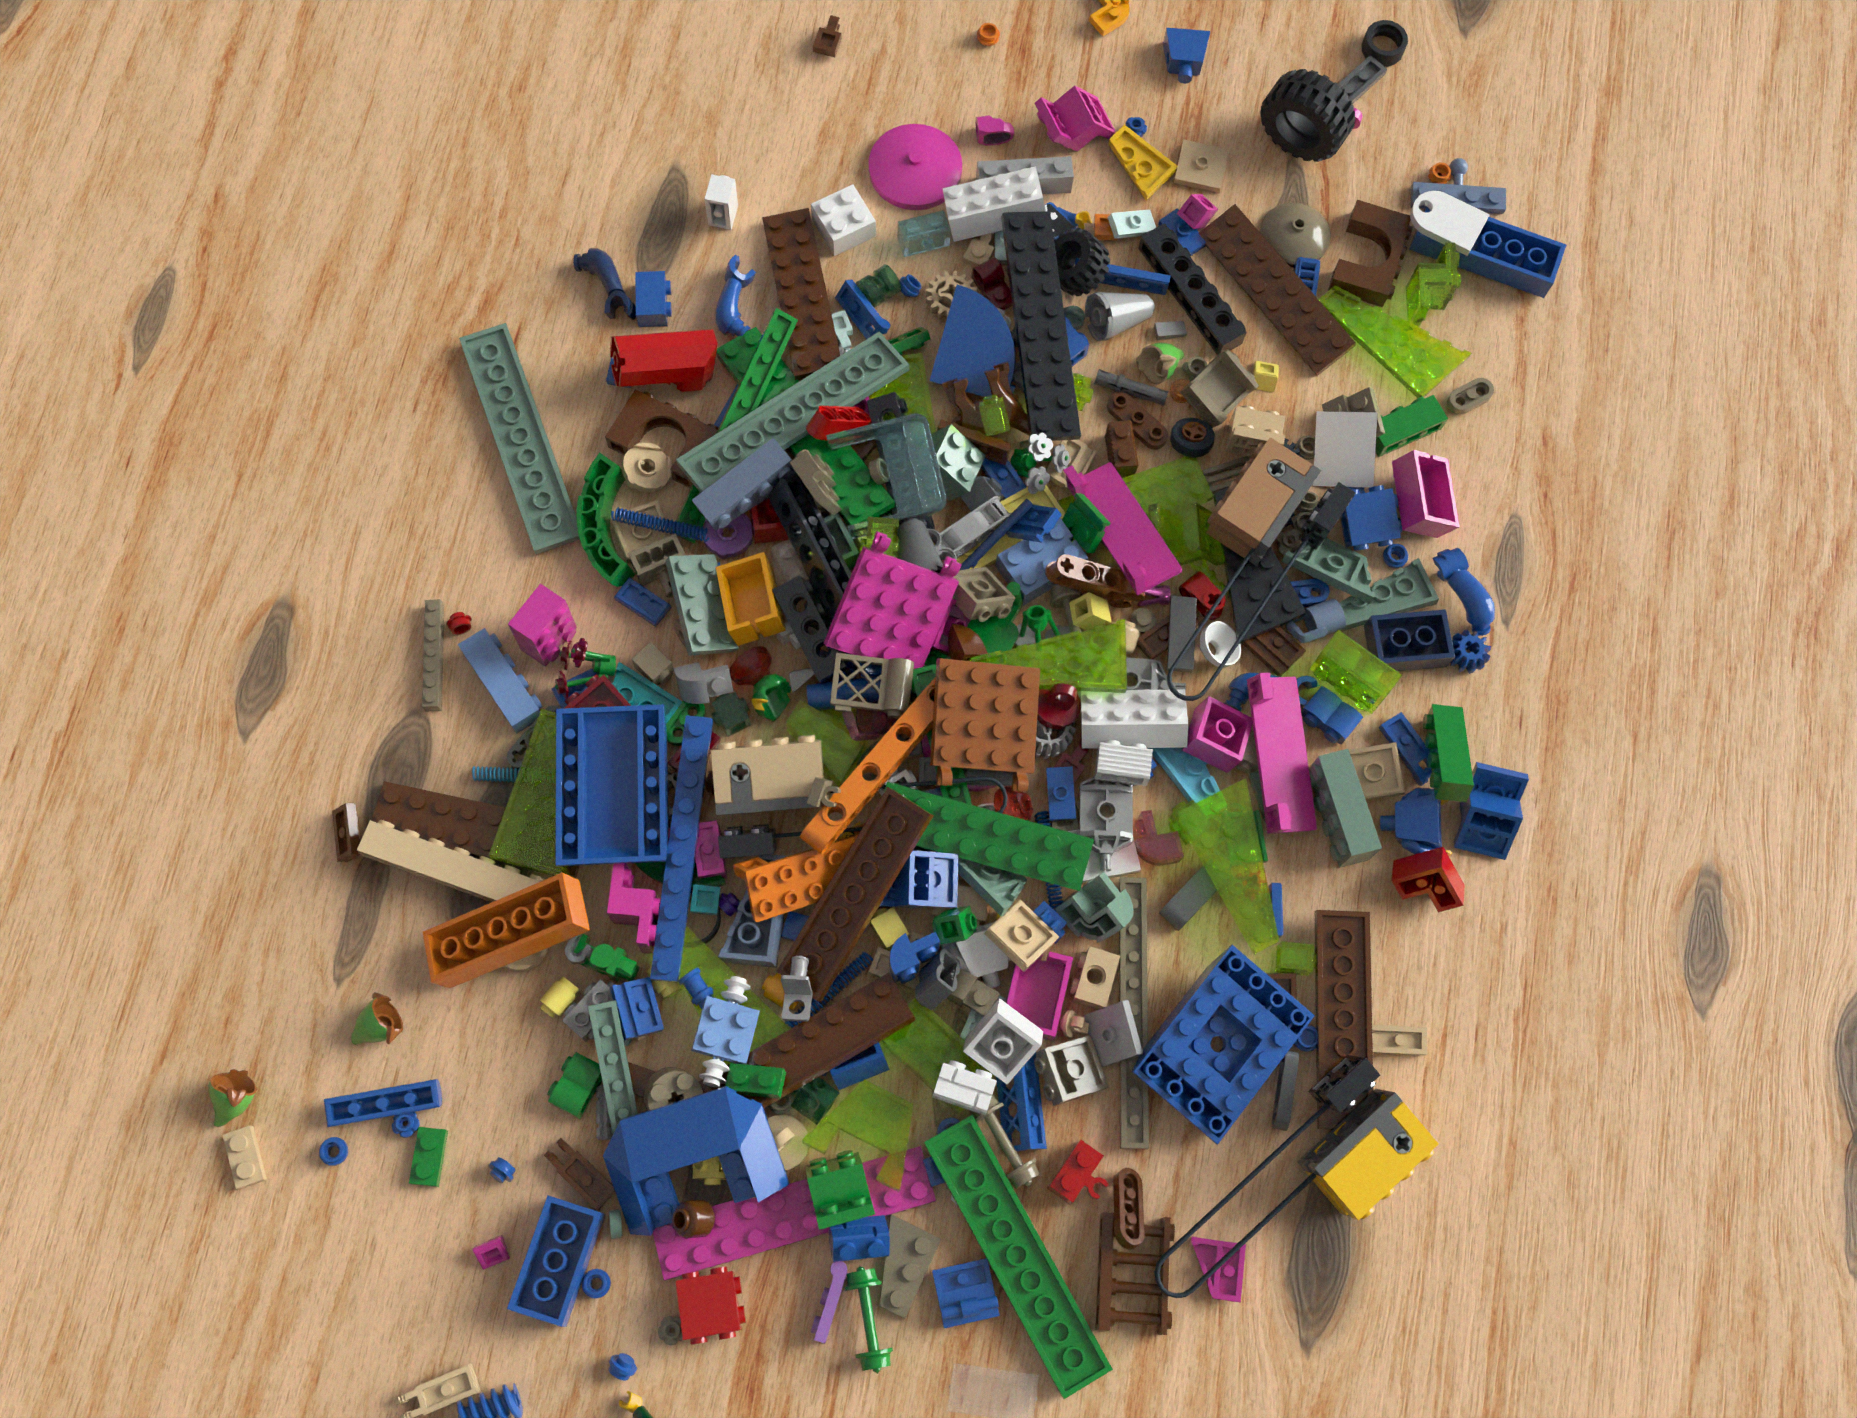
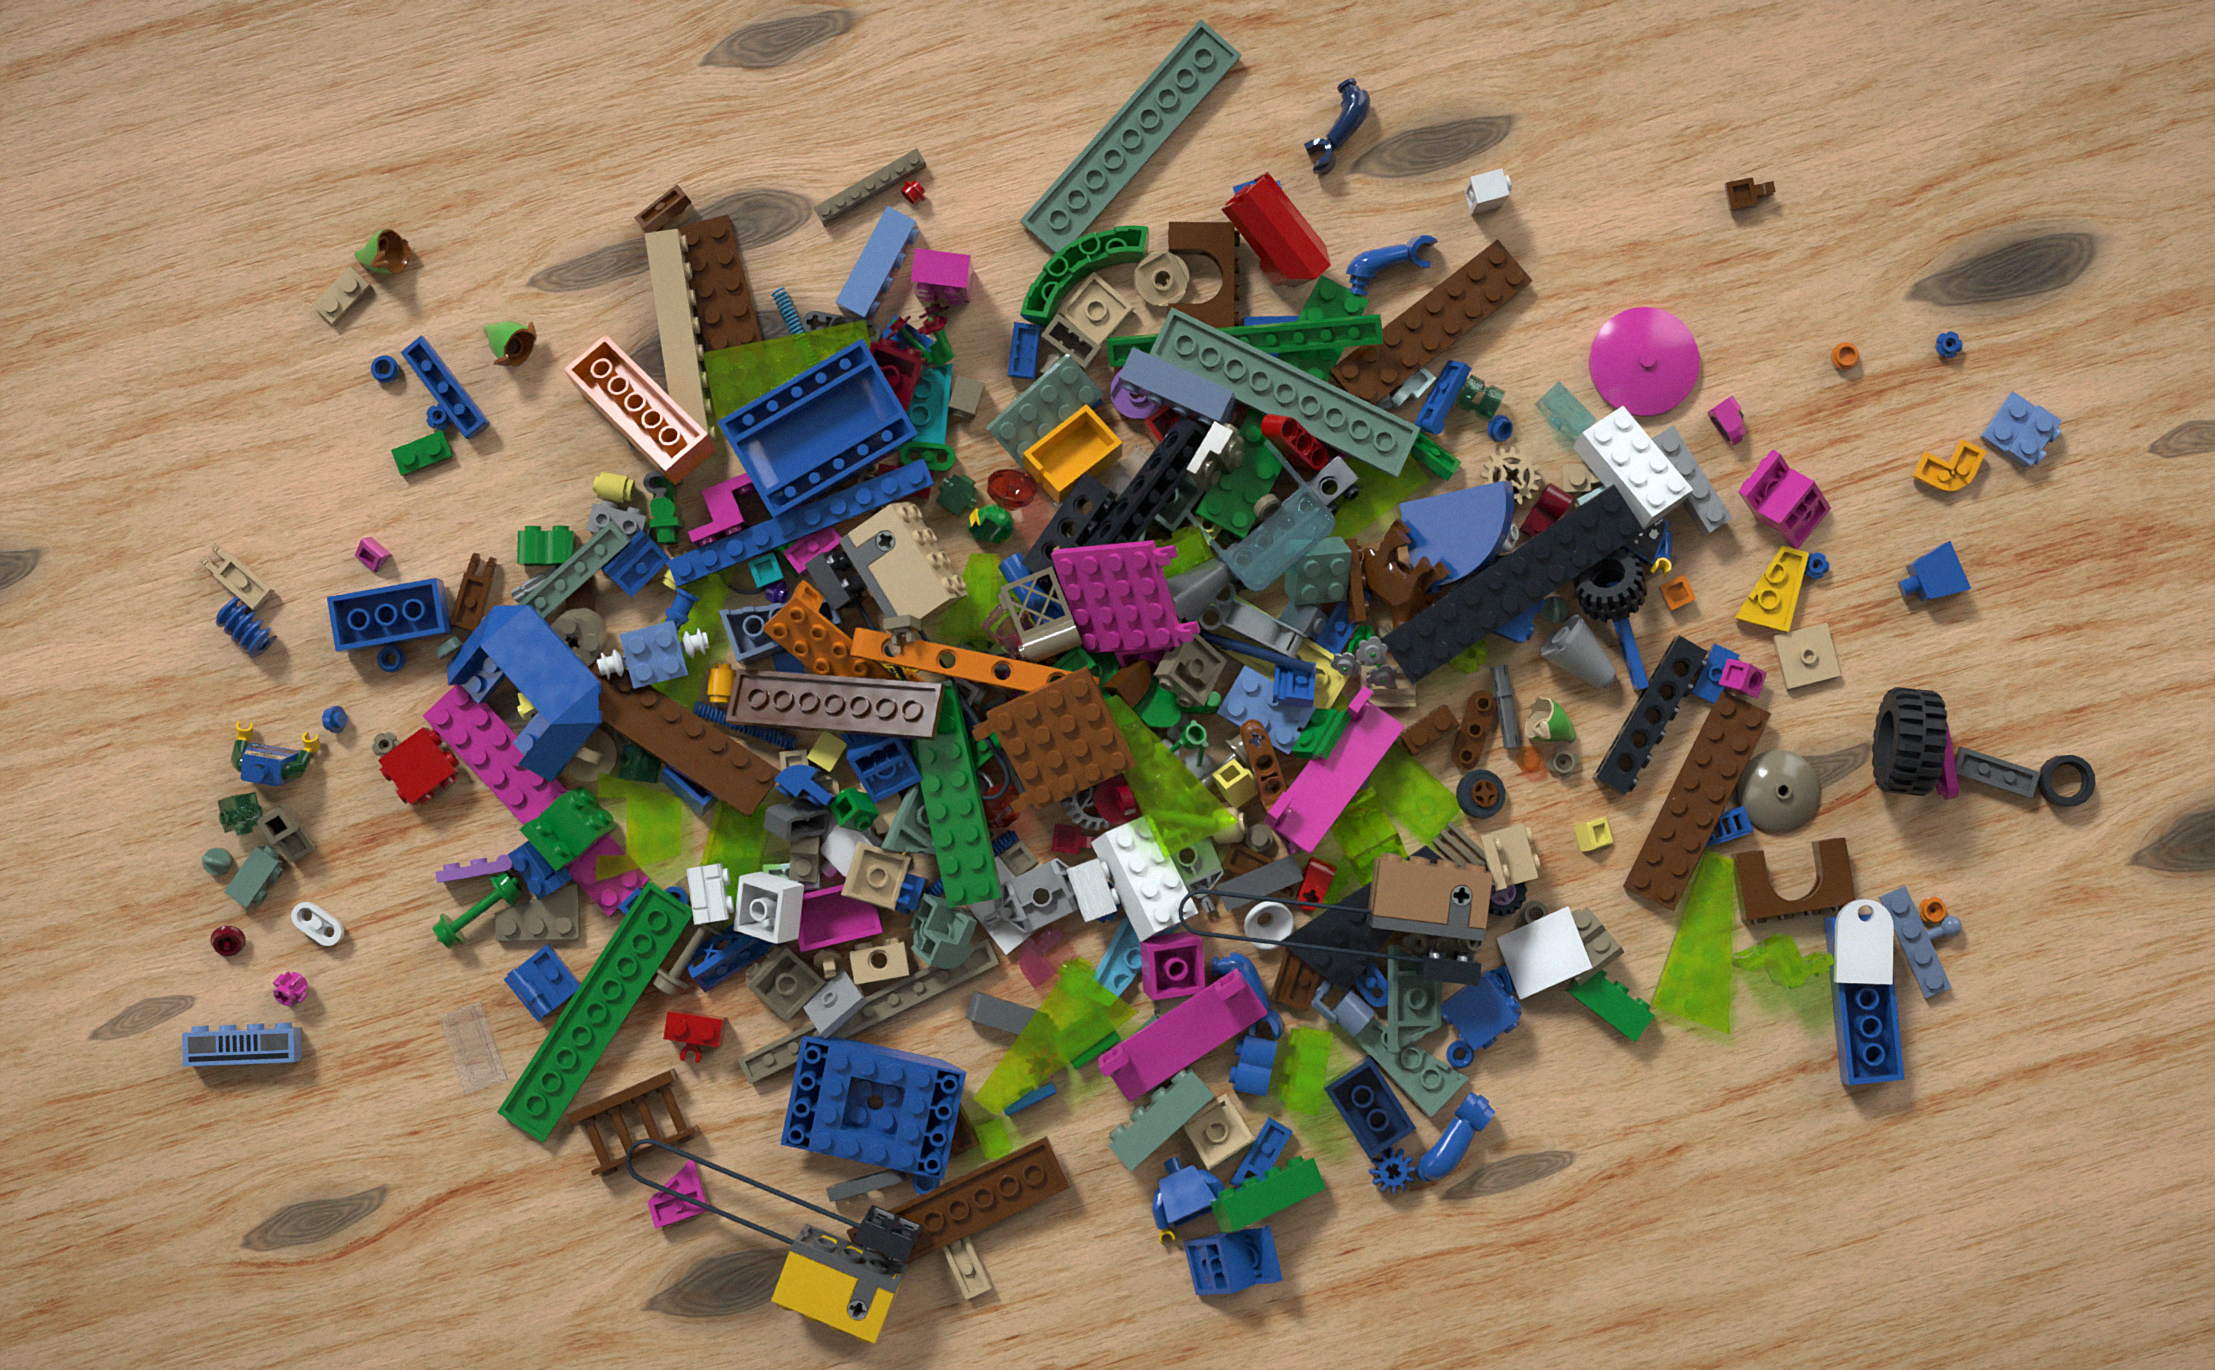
camera: 65 degrees right, 15 degrees up
blue plate [488,1157,516,1183] -> none
blue piece [611,507,710,542] -> none
blue brick [635,271,672,327] -> none
reddish brown head [672,1200,715,1239] -> none
light grey brick [674,662,734,704] -> none
green plate [725,1063,786,1099] -> none
light grey bracket [781,956,813,1022] -> none
light grey slope [789,667,815,693] -> none
white brick [811,184,876,256] -> none
clear neon green brick [979,395,1011,436] -> none
blue plate [1046,766,1076,821] -> none
light aqua plate [1108,210,1156,239] -> none
reddish brown plate [1113,1168,1144,1249] -> none
light grey piece [1154,321,1187,341] -> none
dark tan panel [1180,349,1259,428] -> none
red brick [1391,847,1465,912] -> none
dark pink piece [1392,450,1460,538] -> none
dark tan plate [1447,378,1494,414] -> none

